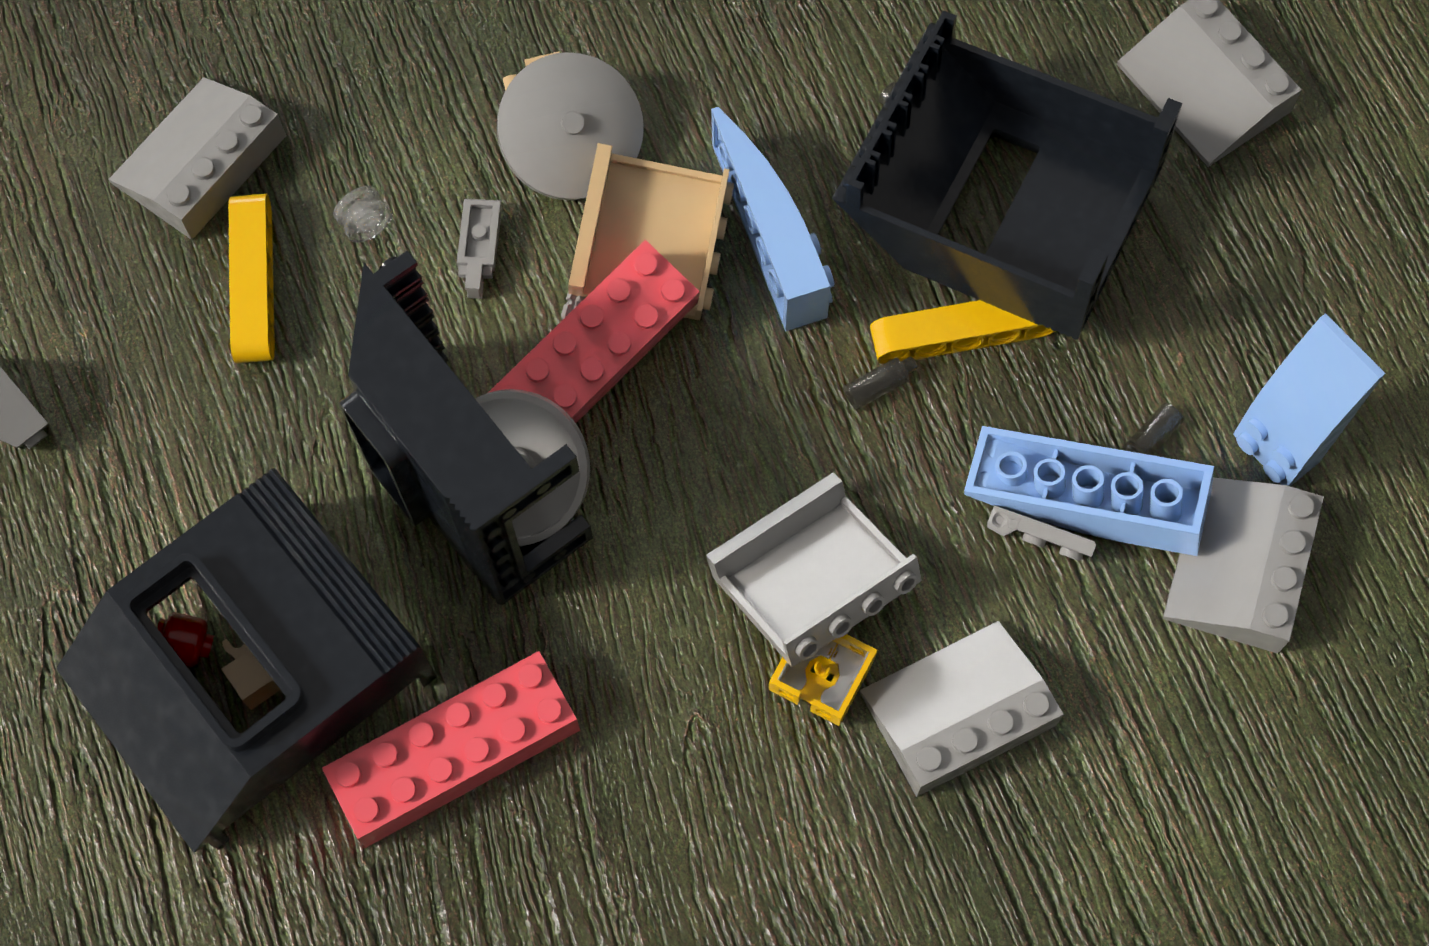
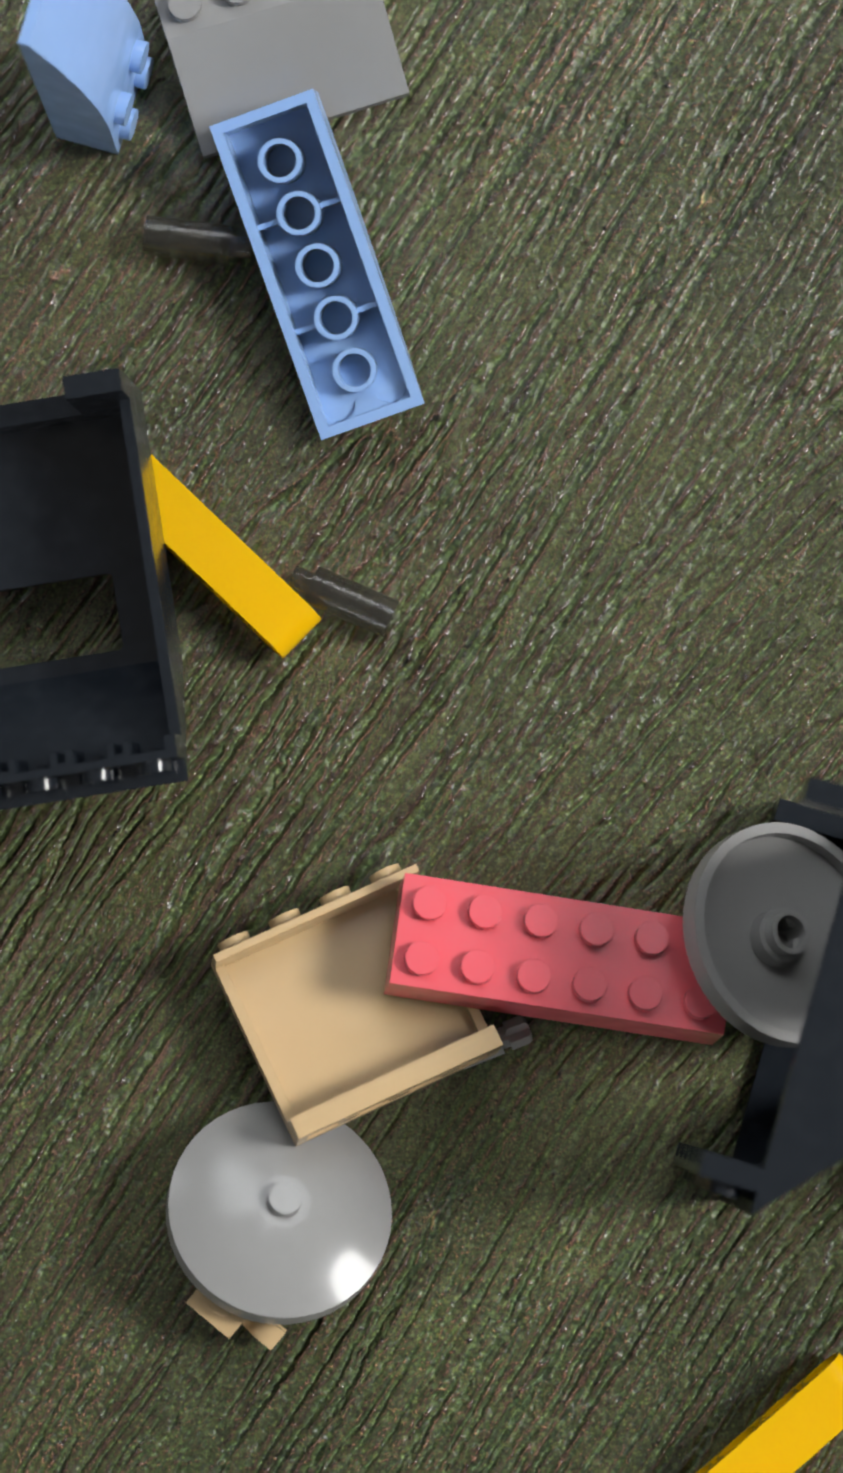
camera: 125 degrees left, 15 degrees up
clear wheel [333,186,393,243] -> none
light grey hinge [457,199,502,299] -> none
panel [706,472,922,667] -> none
light blue slope [711,107,834,331] -> none
yellow piece [769,634,877,726] -> none
light grey slope [859,621,1064,797] -> none
light grey hinge [987,505,1096,561] -> none

